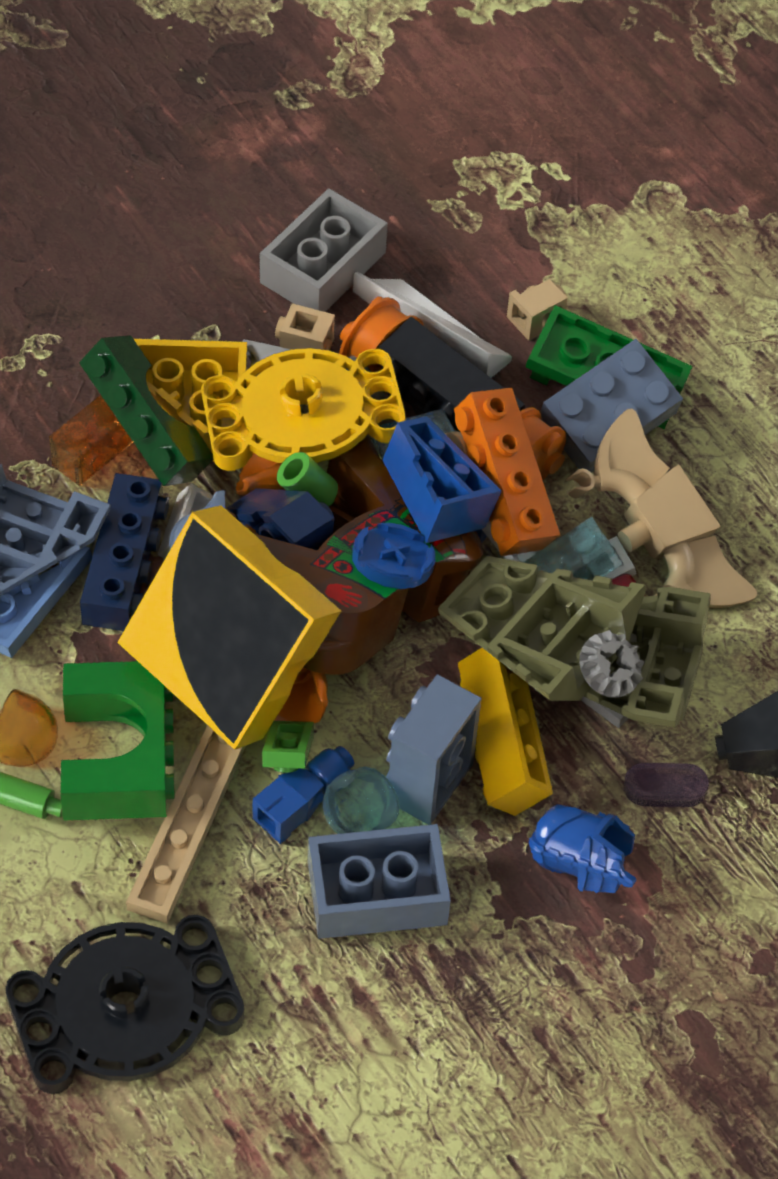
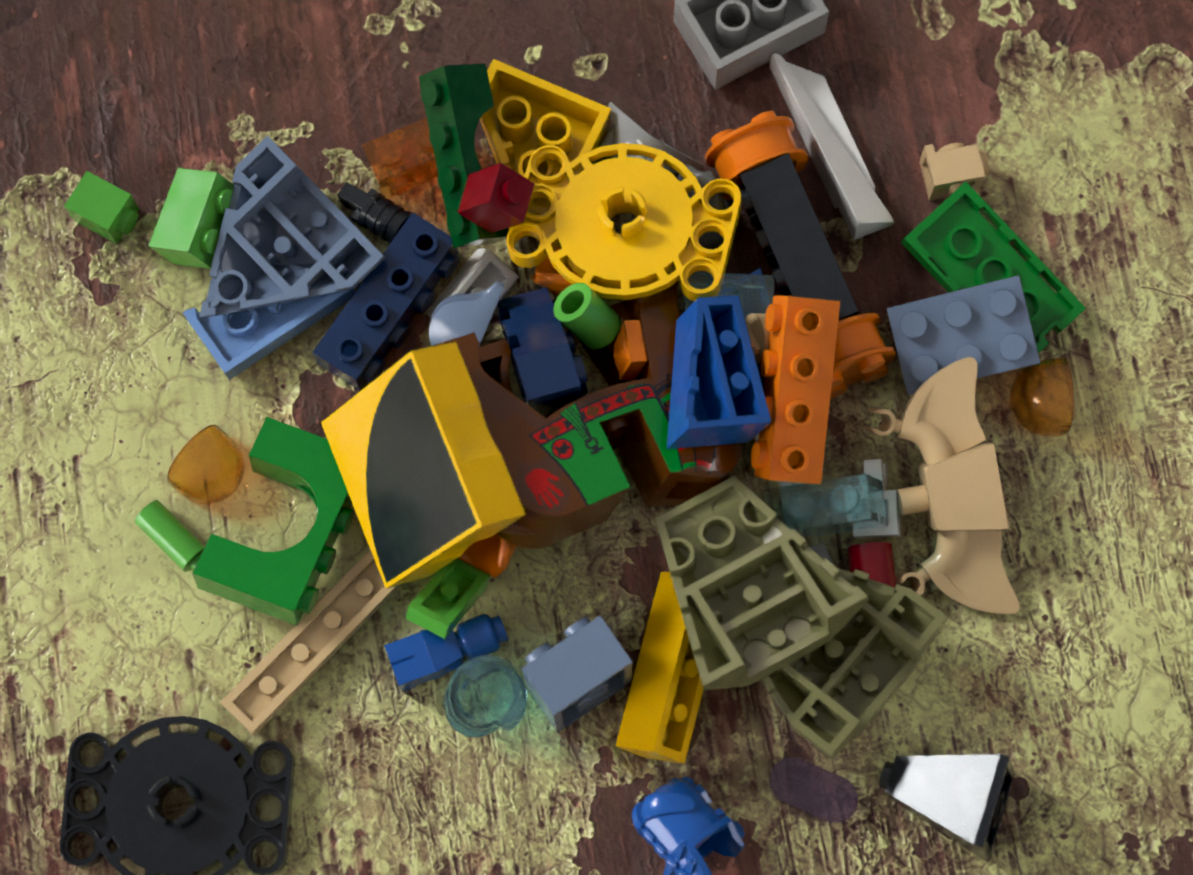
camera: 30 degrees right, 20 degrees up
tan brick [275,303,335,350] -> none
sand blue brick [308,824,451,939] -> none
blue tile [352,522,435,589] -> none
light grey gear [579,630,645,698] -> none
none -> black hinge [337,182,412,244]
none -> dark red brick [457,163,535,233]
none -> orange tile [613,320,648,380]
none -> clear orange helmet [1010,357,1074,437]

